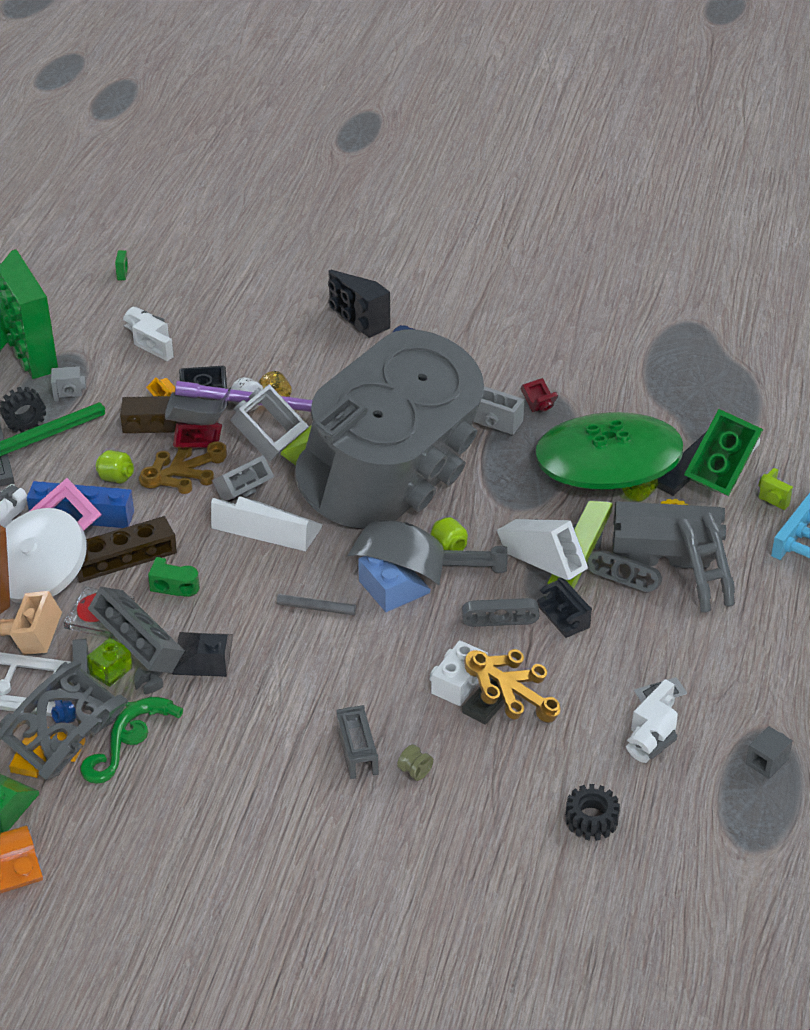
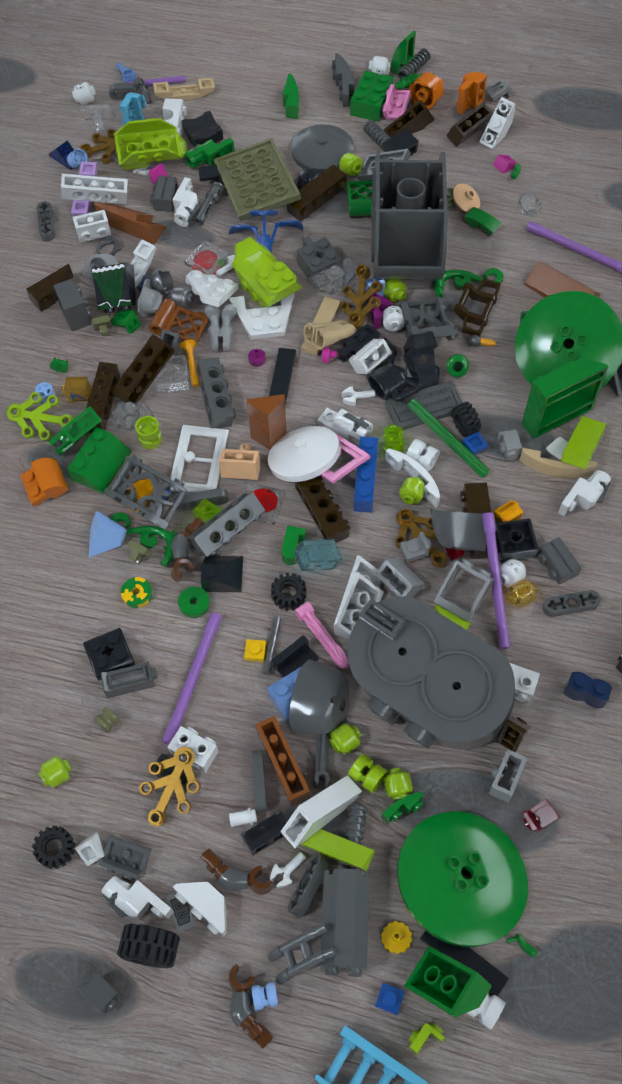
camera: 90 degrees right, 20 degrees up
none -> lime head [38,756,72,788]
none -> white slope [75,833,104,866]
none -> black brick [83,628,135,681]
none -> light blue slope [88,511,127,558]
none -> dark grey bracket [97,835,152,880]
none -> black tyre [117,924,180,969]
none -> piece [121,577,153,608]
none -> olive tile [128,540,153,564]
none -> medium lavender piece [162,613,222,745]
none -> piece [171,517,205,582]
none -> white slope [173,882,227,937]
none -> green piece [178,587,210,618]
none -> reddish brown piece [200,848,273,895]
none -> reddish brown piece [228,964,274,1049]
none -> white pin [229,808,257,827]
none -> yellow plate [244,639,266,662]
none -> light blue wheel [251,982,278,1011]
none -> dark orange brick [255,716,311,807]
none -> white bar [270,852,306,888]
none -> black tyre [271,572,307,611]
none -> black panel [272,635,318,678]
none -> clear light blue brick [294,539,342,572]
none -> bright pink piece [295,602,350,669]
none -> lime wheel [348,753,388,794]
none -> blue plate [375,983,405,1016]
none -> green slope [381,792,424,825]
none -> clear neon green brick [383,424,404,453]
none -> lime head [383,768,413,801]
none -> white slope [385,449,440,508]
none -> light grey bracket [400,531,432,563]
none -> white wheel [406,439,440,472]
none -> blue plate [462,432,488,455]
none -> green piece [506,934,537,957]
none -> tan slope [519,448,597,479]
none -> dark grey brick [538,537,581,585]
none -> dark grey beam [543,590,601,617]
none -> white slope [546,437,568,460]
none -> lime piece [561,416,607,470]

